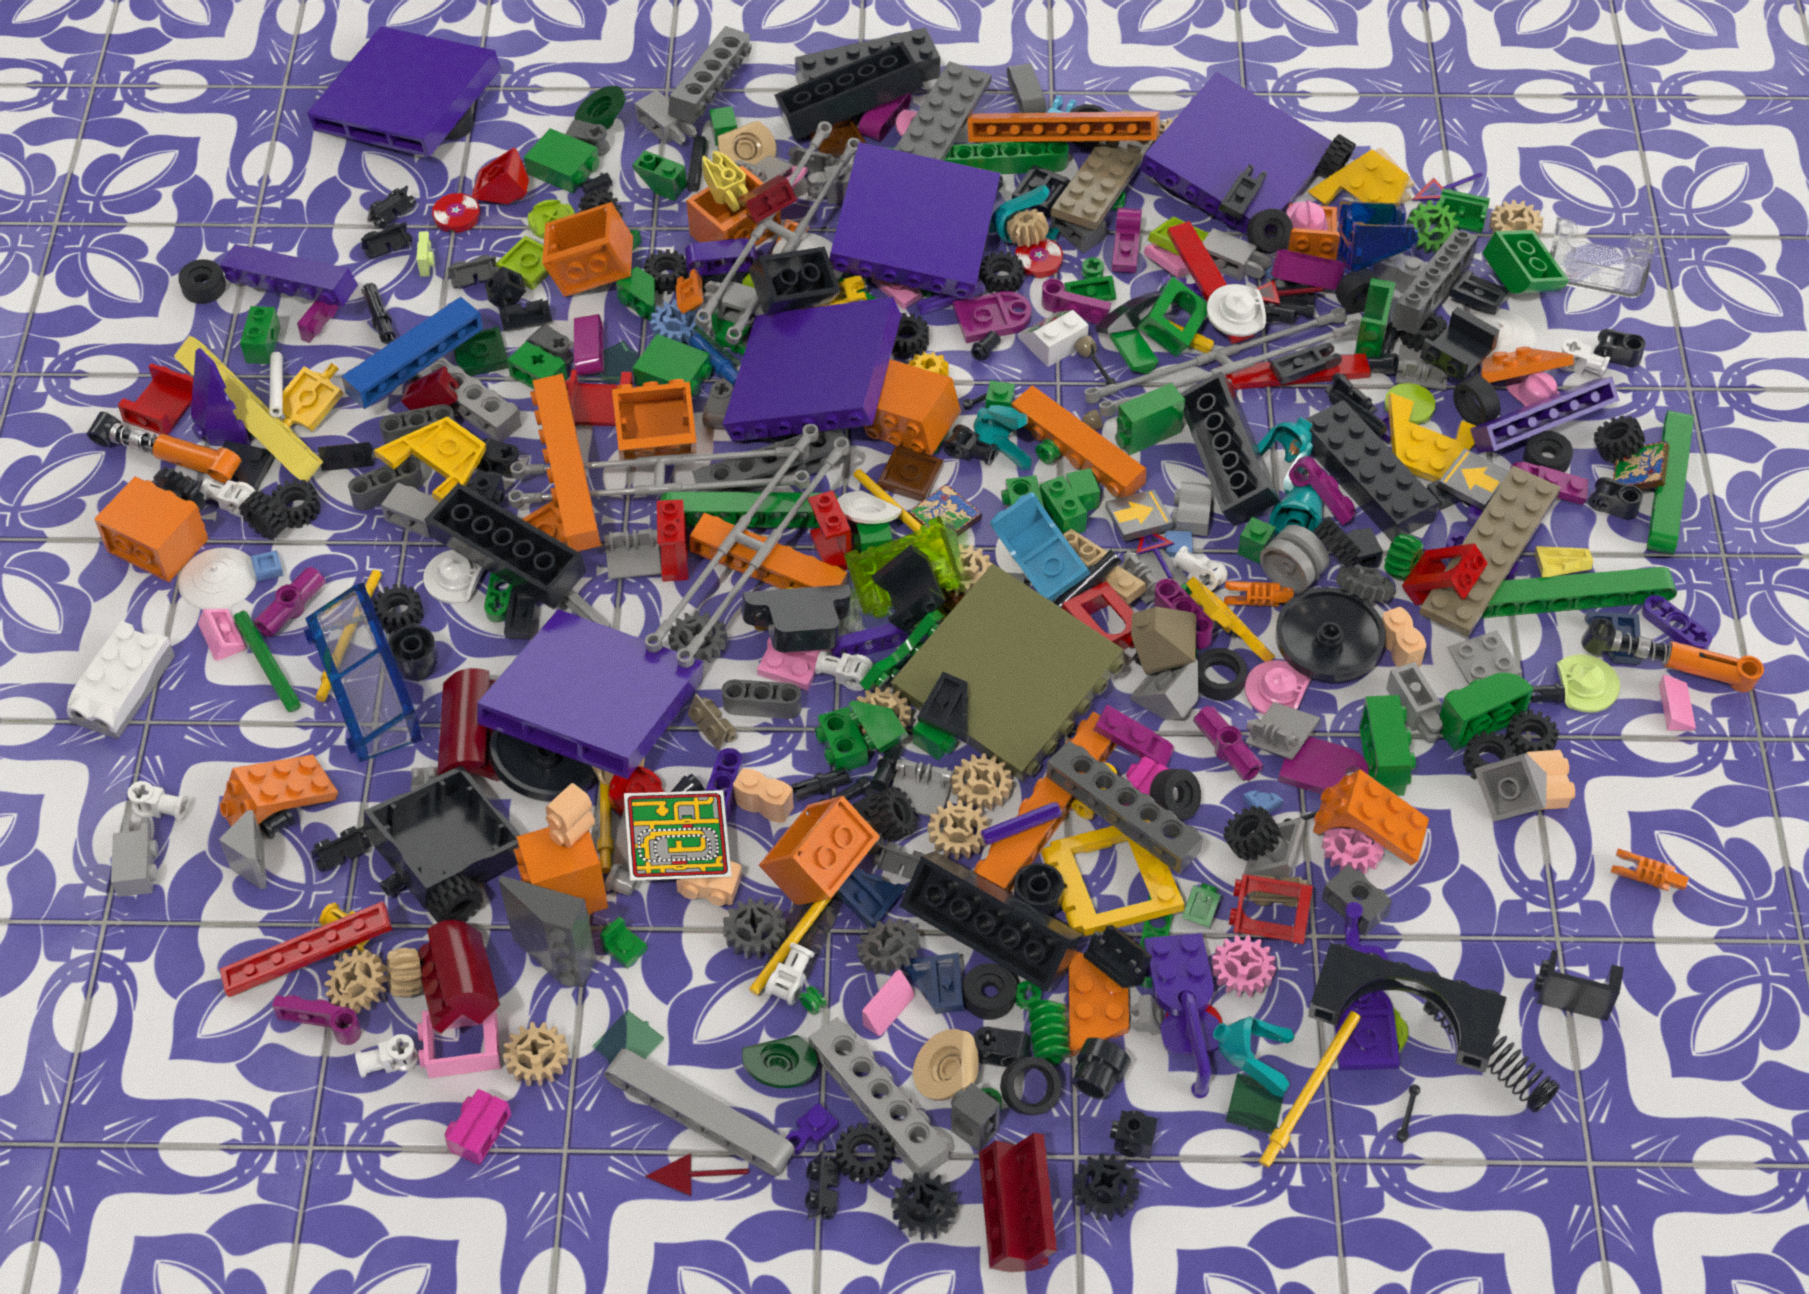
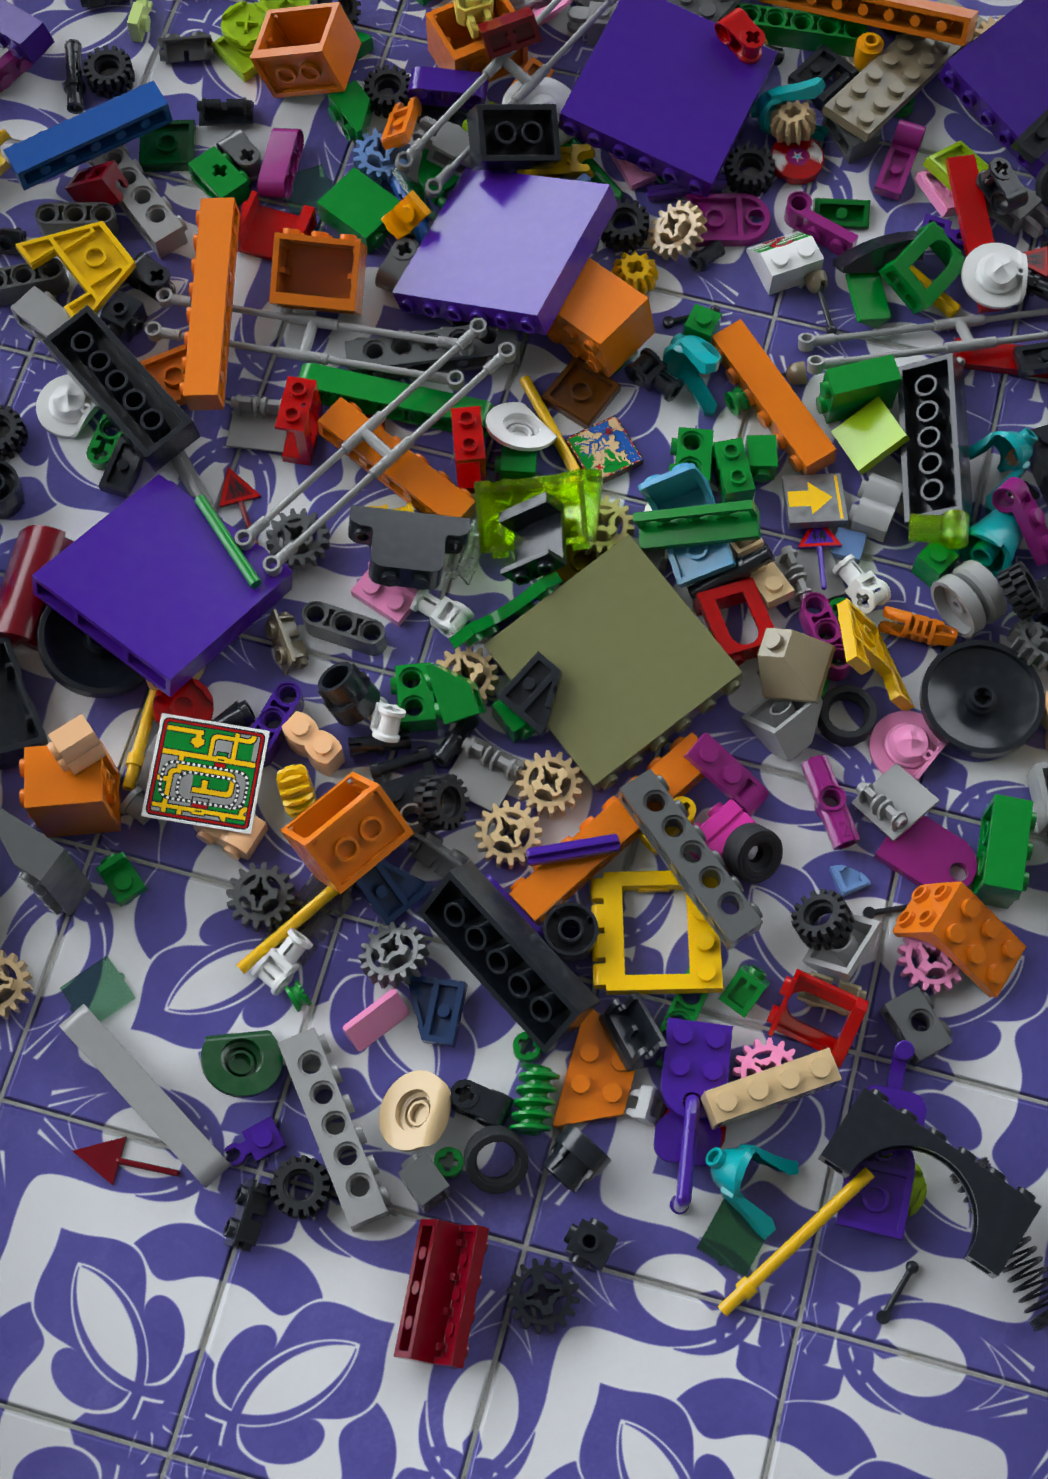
camera: 15 degrees right, 15 degrees up
black brick [485,266,526,308] -> none
dark purple beam [830,623,908,658] -> none
black gear [891,1172,959,1240] -> none
black tyre [963,963,1016,1020] -> none
green bush [1082,257,1104,279] -> none
none -> black tyre [83,45,135,99]
none -> green bar [194,495,262,589]
none -> piece [219,467,261,545]
none -> lime tile [221,1,269,50]
none -> yellow gear [276,764,317,819]
none -> black piece [317,662,381,726]
none -> white connector [367,697,406,743]
none -> light orange bracket [381,190,431,240]
none -> green fence [633,500,761,552]
none -> tan gear [648,200,707,261]
none -> tan brick [700,1048,842,1130]
none -> red piece [714,8,766,64]
none -> lime tile [831,396,910,475]
none -> light orange brick [853,32,884,72]
none -> clear neon green piece [908,509,970,549]
none -> black piece [976,157,1029,216]

